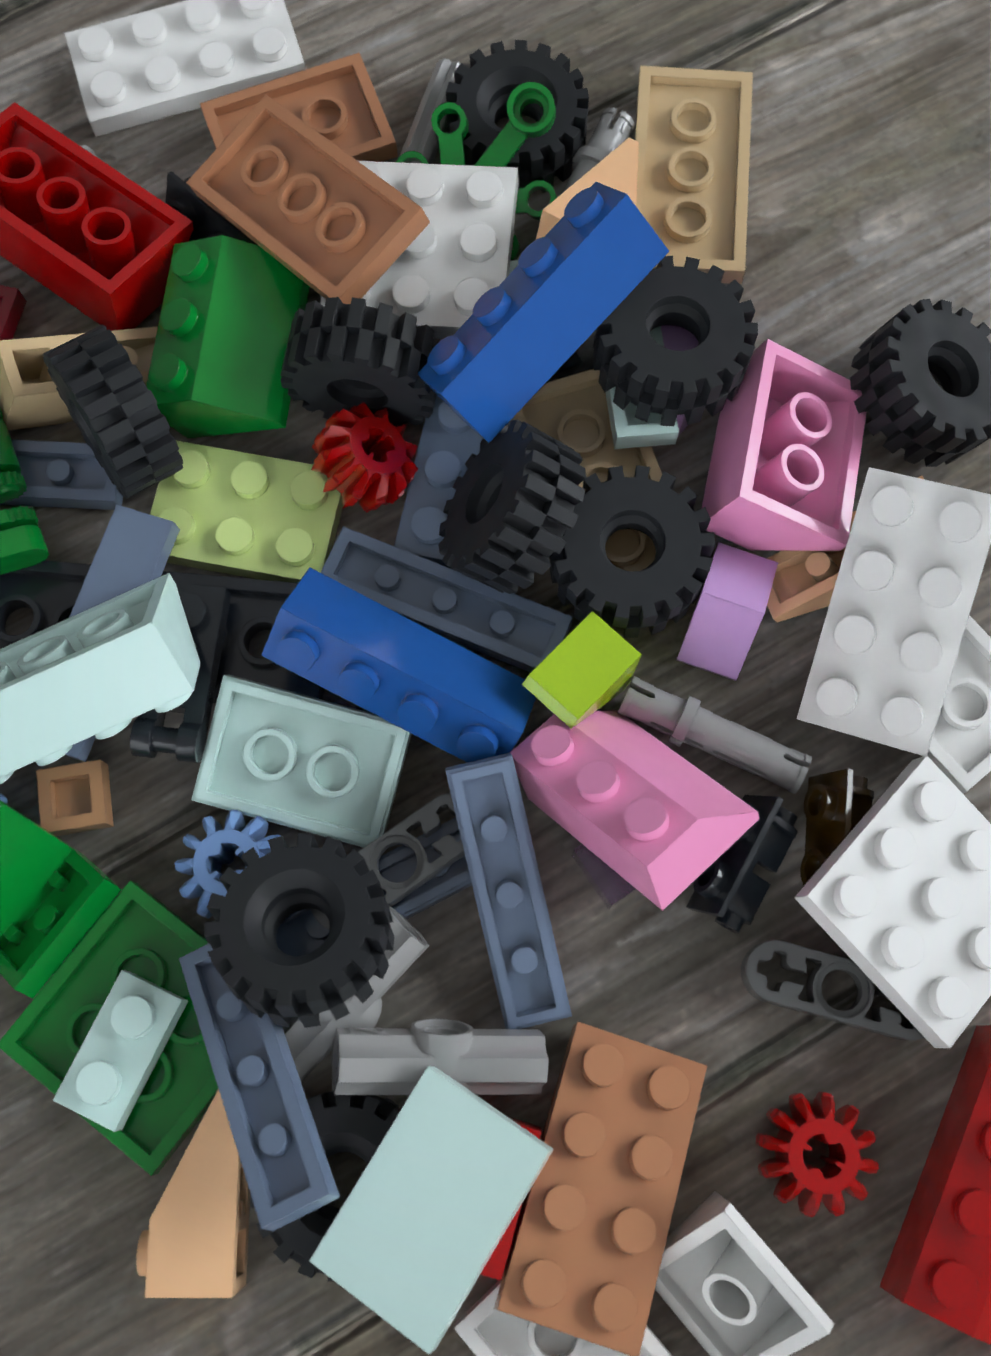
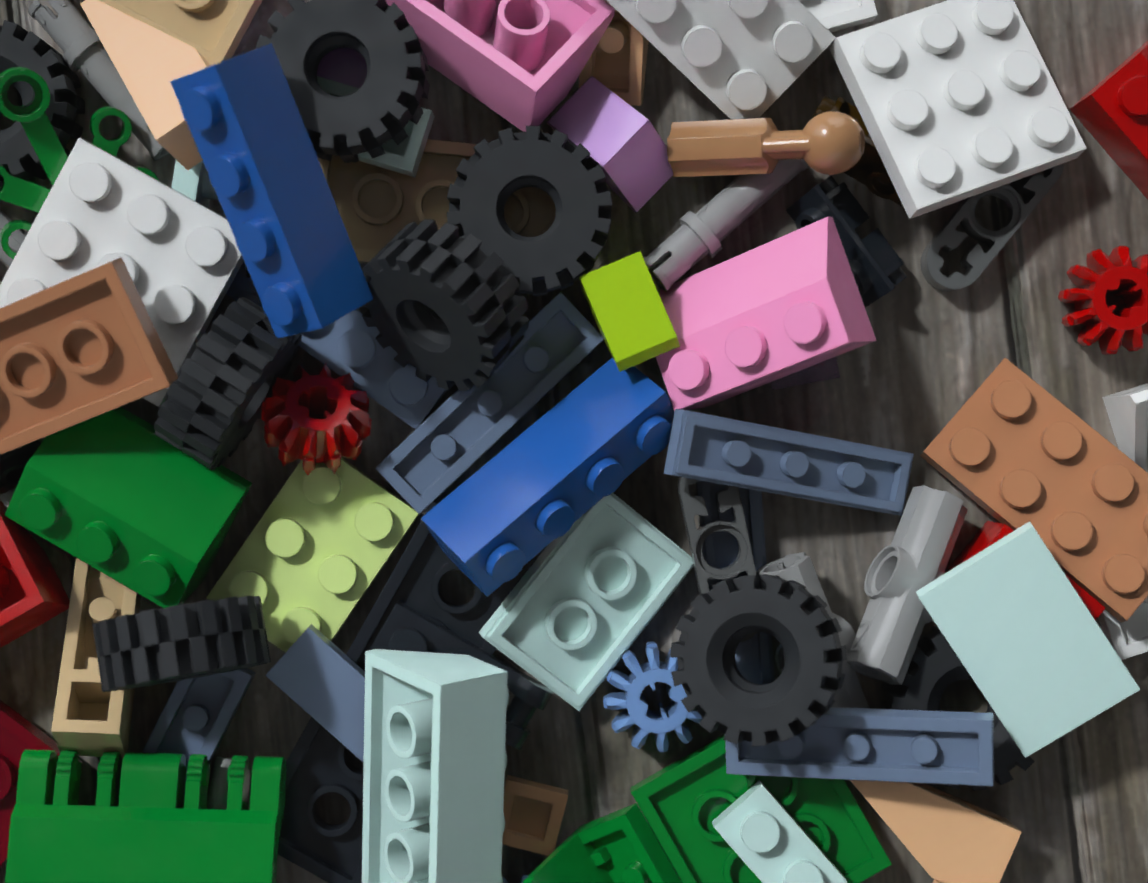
camera: 70 degrees left, 15 degrees up
none -> medium nougat piece [667,111,865,177]

